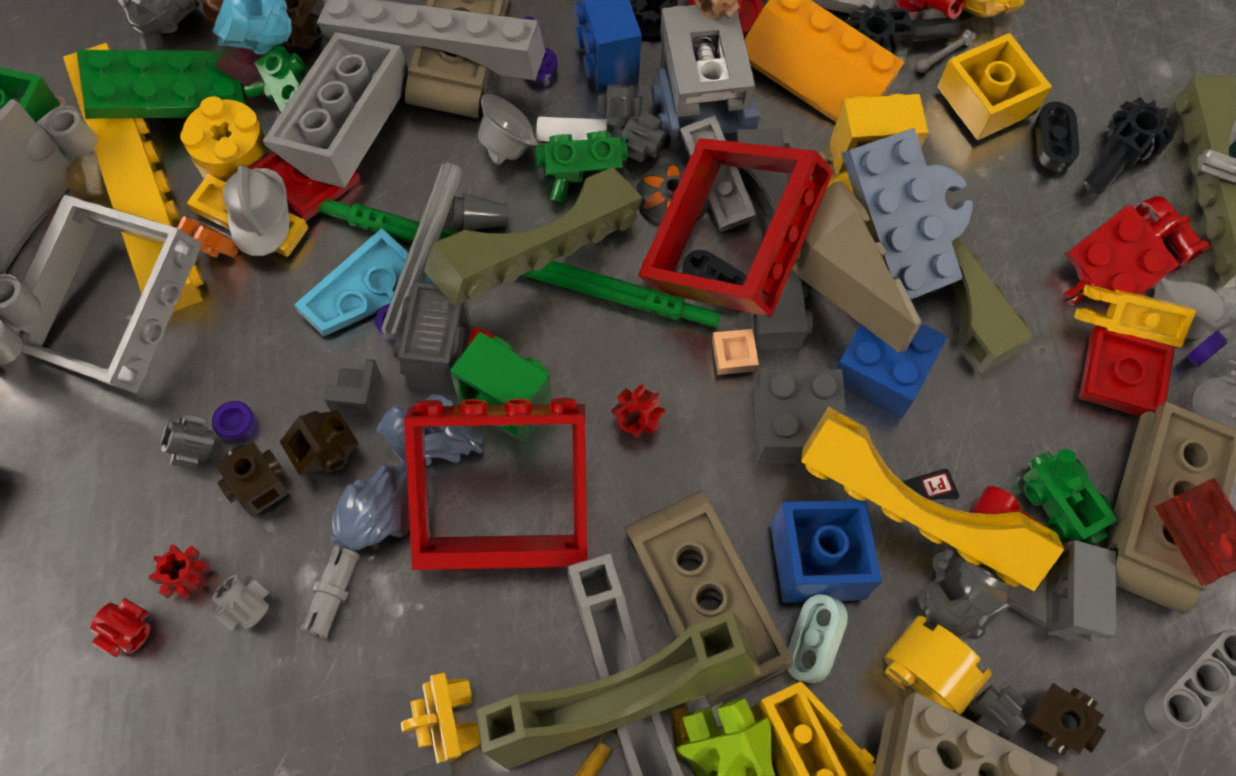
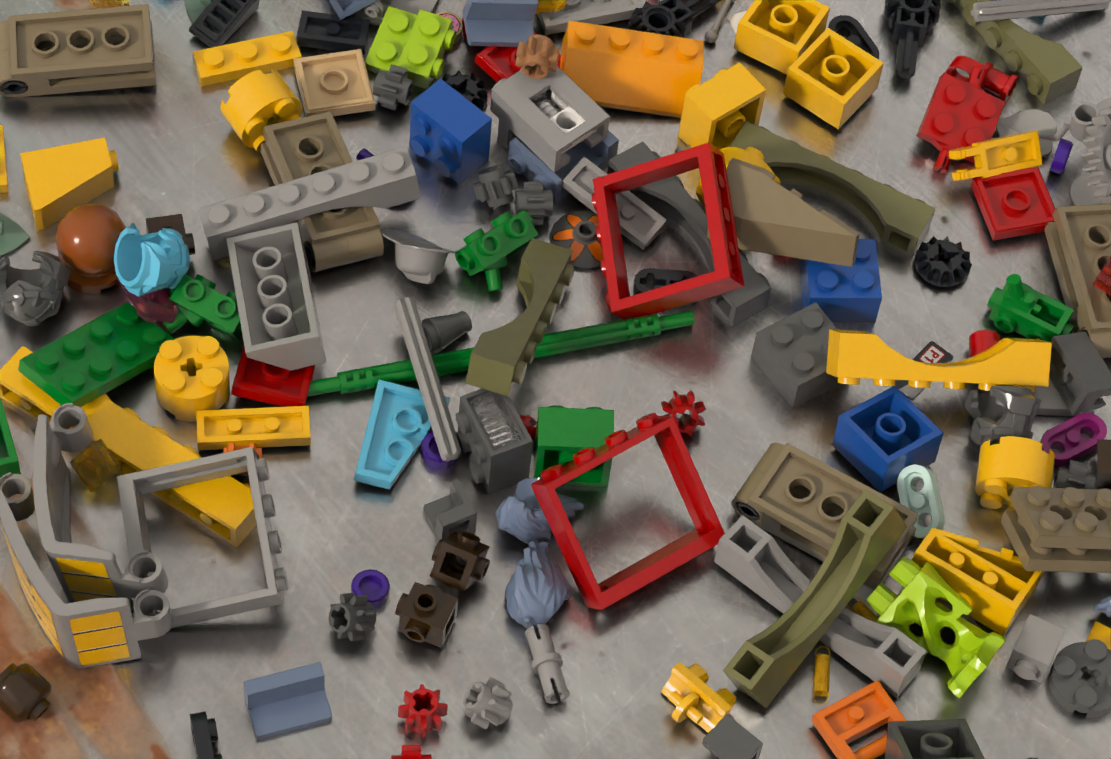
camera: 35 degrees left, 10 degrees down
light grey piece [223,166,290,256] -> none
white sticker [536,117,607,142] -> none
light nougat plate [712,329,759,375] -> none
sand blue plate [841,128,972,300] -> none
none -> sand blue panel [243,662,332,739]
none -> yellow brick [783,28,884,130]
none -> black gear [914,236,972,287]
none -> magenta plate [1040,413,1107,467]

